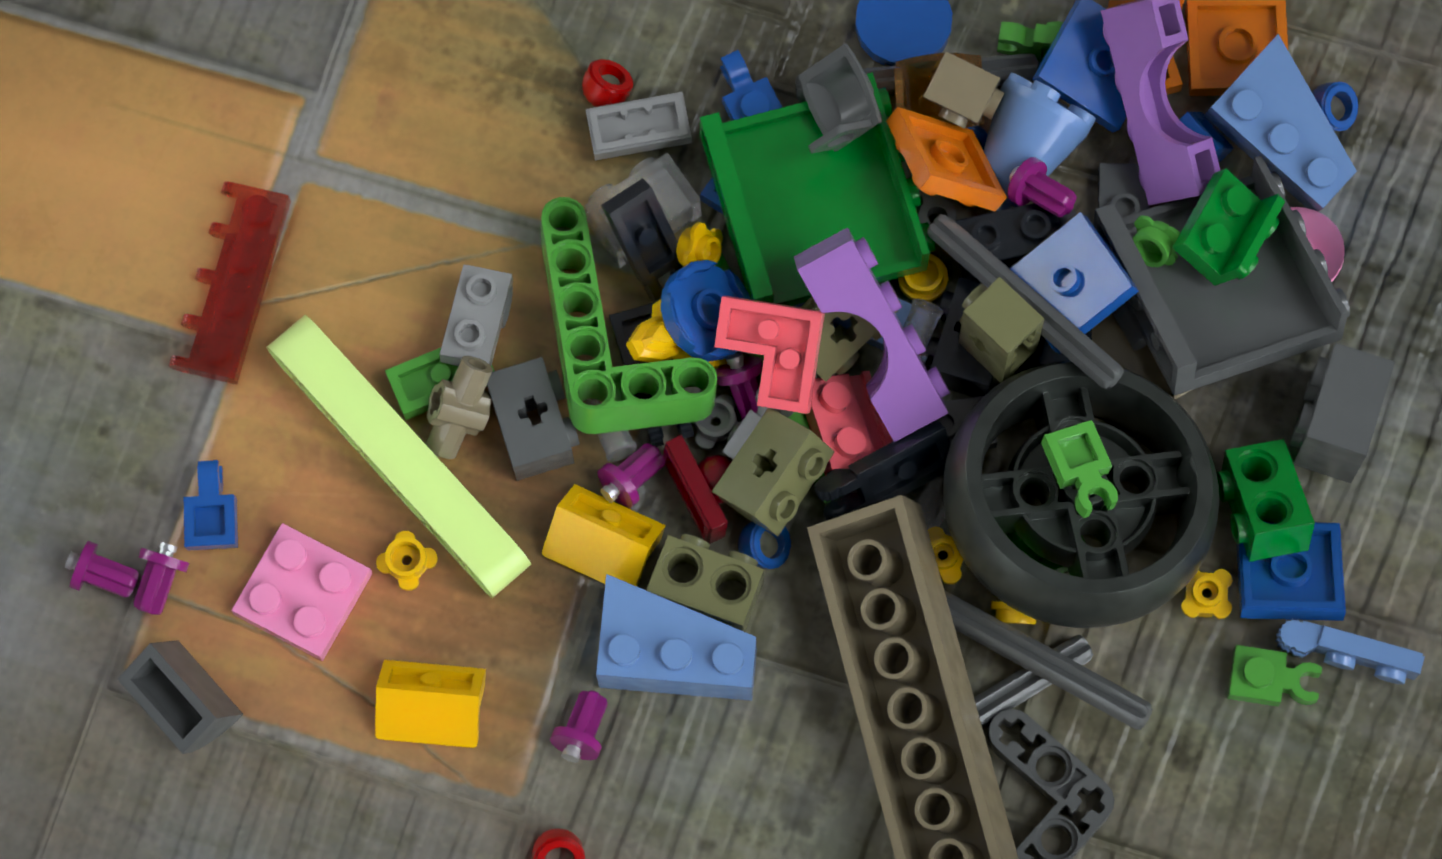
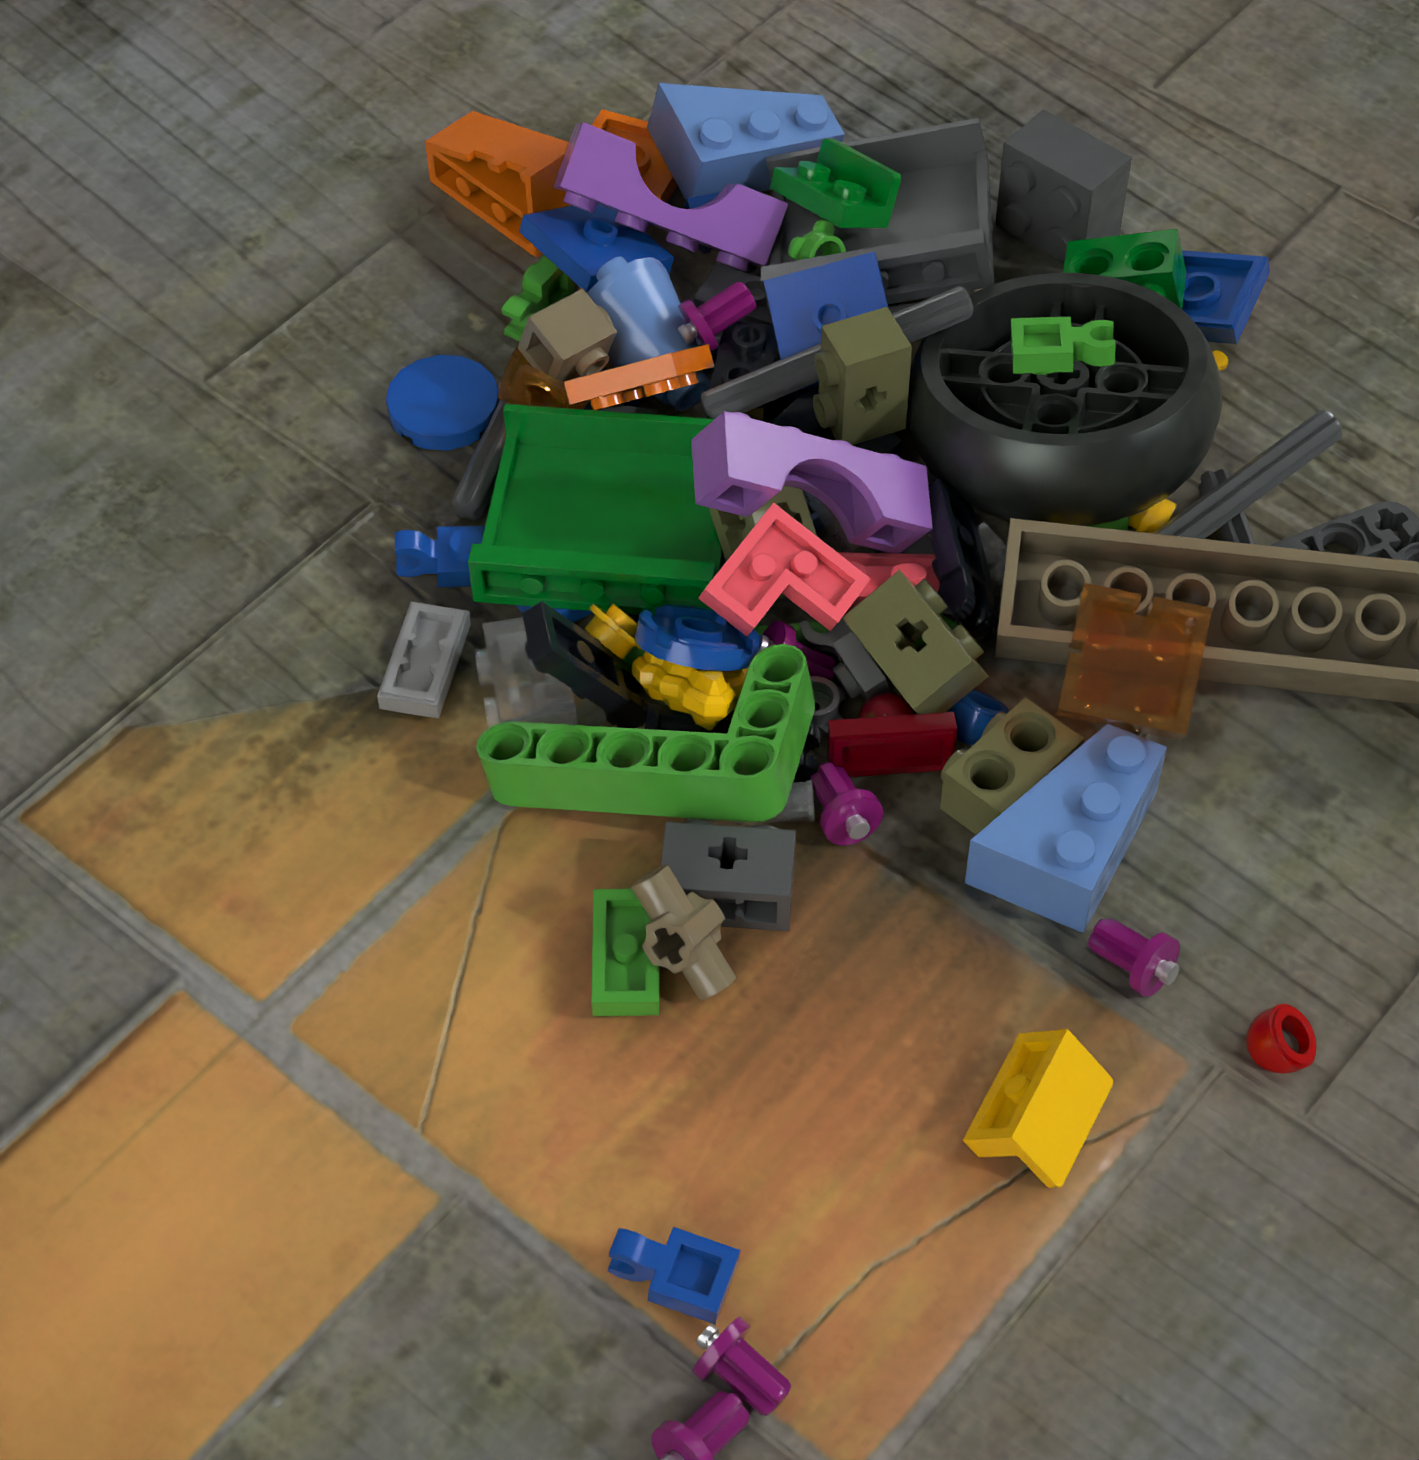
camera: 70 degrees left, 20 degrees down
dark grey brick [117,640,243,754] -> none
clear red hinge [168,181,291,385] -> none
bright pink plate [231,523,373,661] -> none
yellowish green beam [266,315,531,598] -> none
yellow plate [376,531,438,591] -> none
light grey plate [439,264,513,366] -> none
yellow panel [542,484,666,586] -> none
red piece [582,59,634,107] -> none
dark grey piece [798,44,882,153] -> none
bright green plate [1227,645,1322,707] -> none
medium blue hinge [1275,618,1425,684] -> none
none -> clear orange piece [1055,583,1212,740]

